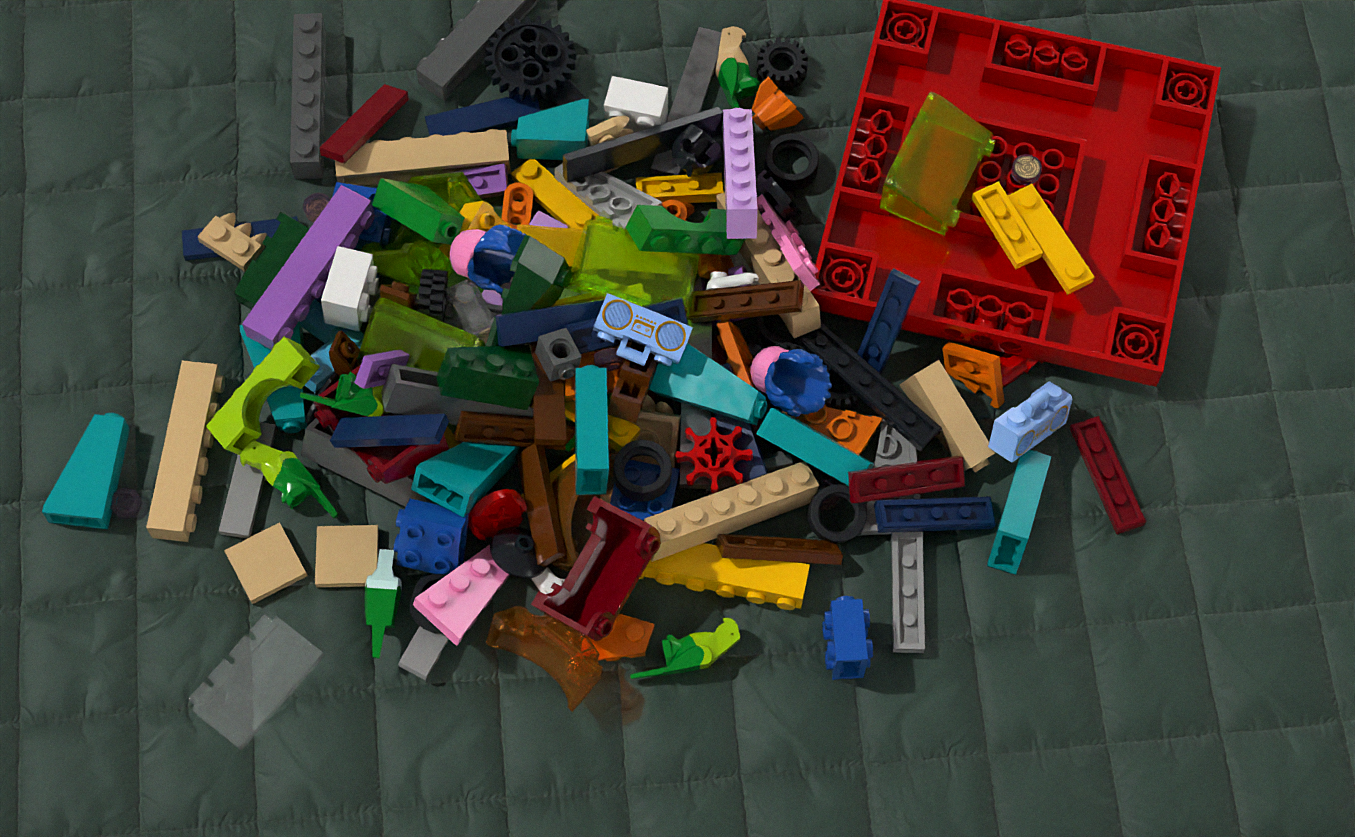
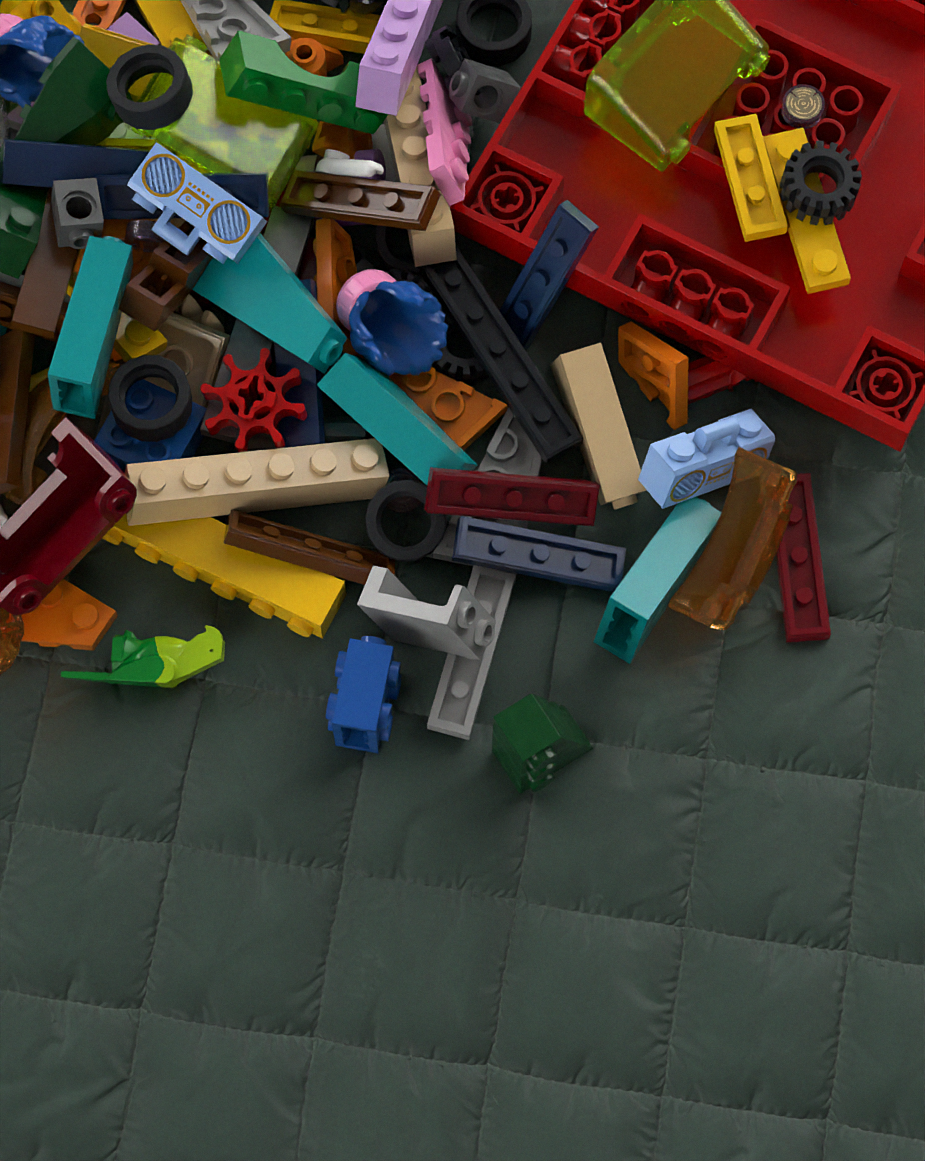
camera: 15 degrees right, 5 degrees up
none -> black tyre [106,44,193,130]
none -> light grey panel [357,565,496,660]
none -> dark grey brick [448,58,521,124]
none -> dark green wedge [492,693,593,794]
none -> clear orange windscreen [667,447,797,630]
none -> black tyre [780,141,862,225]

